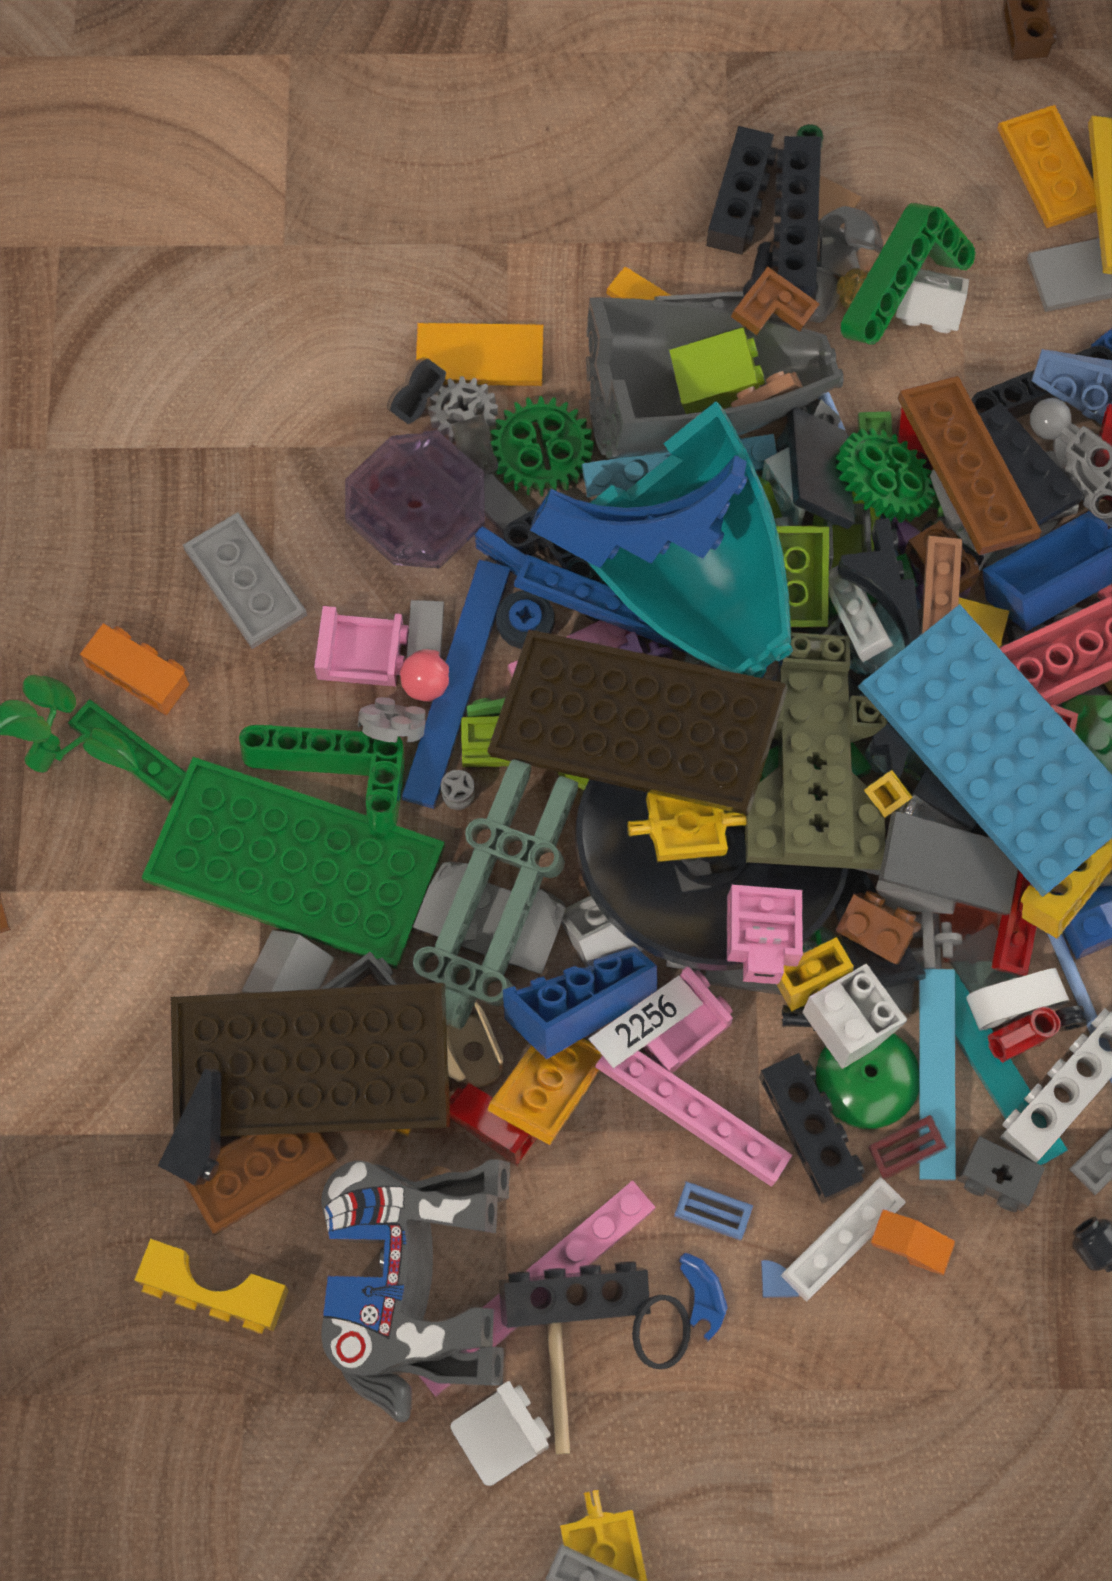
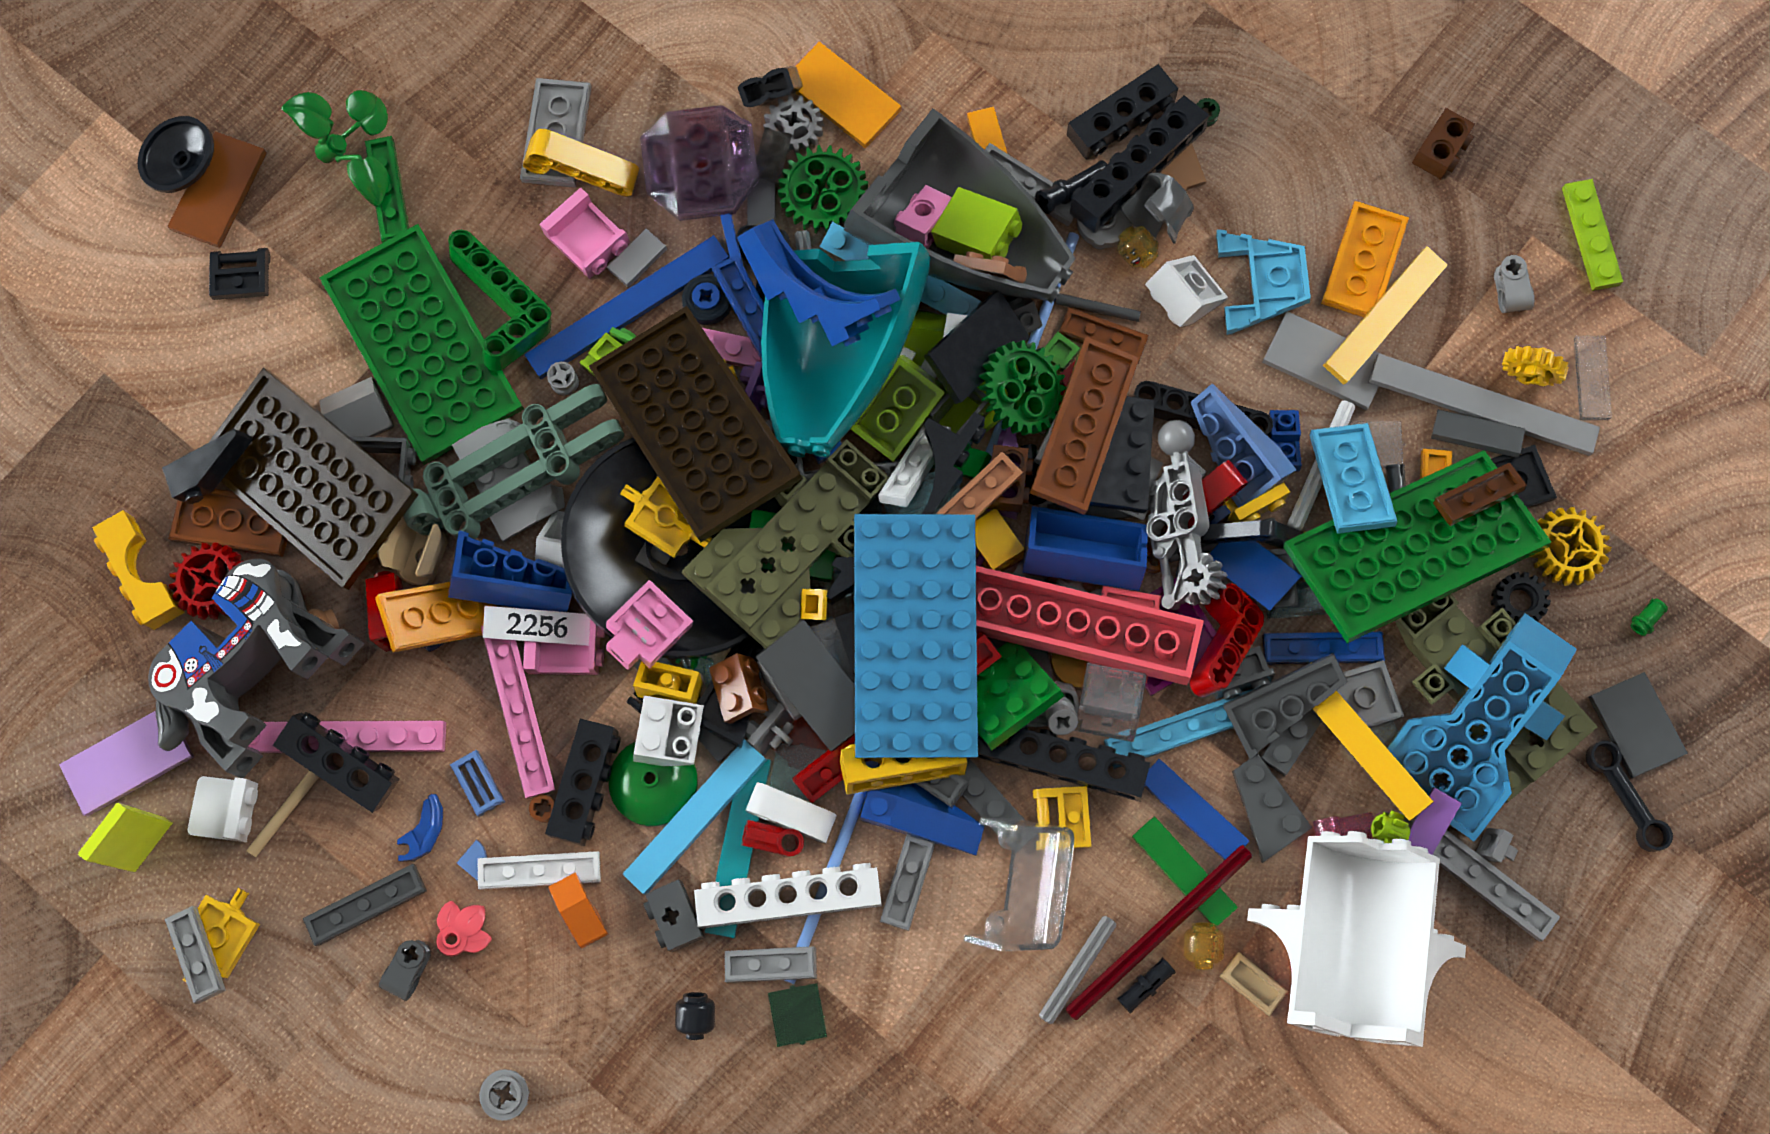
camera: 45 degrees right, 5 degrees up
orange brick [80,623,189,716] -> none
light grey plate [358,697,426,742] -> none
coral hair [400,649,449,702] -> none
black piece [632,1295,690,1369] -> none
dark orange plate [731,267,820,335] -> none
green beam [840,203,976,345] -> none
dark red tile [868,1115,948,1180] -> none
black bush [1055,1006,1087,1031] -> none
none -> lavender tile [59,711,194,817]
none -> neon yellow tile [78,803,173,872]
none -> red gear [169,542,244,620]
none -> black plate [209,248,270,300]
none -> dark grey tile [303,864,427,946]
none -> dark grey piece [379,940,431,1001]
none -> coral plate [436,901,492,957]
none -> light grey gear [479,1069,530,1121]
none -> yellow beam [523,129,639,196]
none -> dark orange bush [529,794,555,823]
none -> bright pink brick [894,185,952,249]
none -> dark grey bar [1056,293,1141,322]
none -> dark orange tile [1059,307,1149,364]
none -> medium azure wing [1216,229,1311,335]

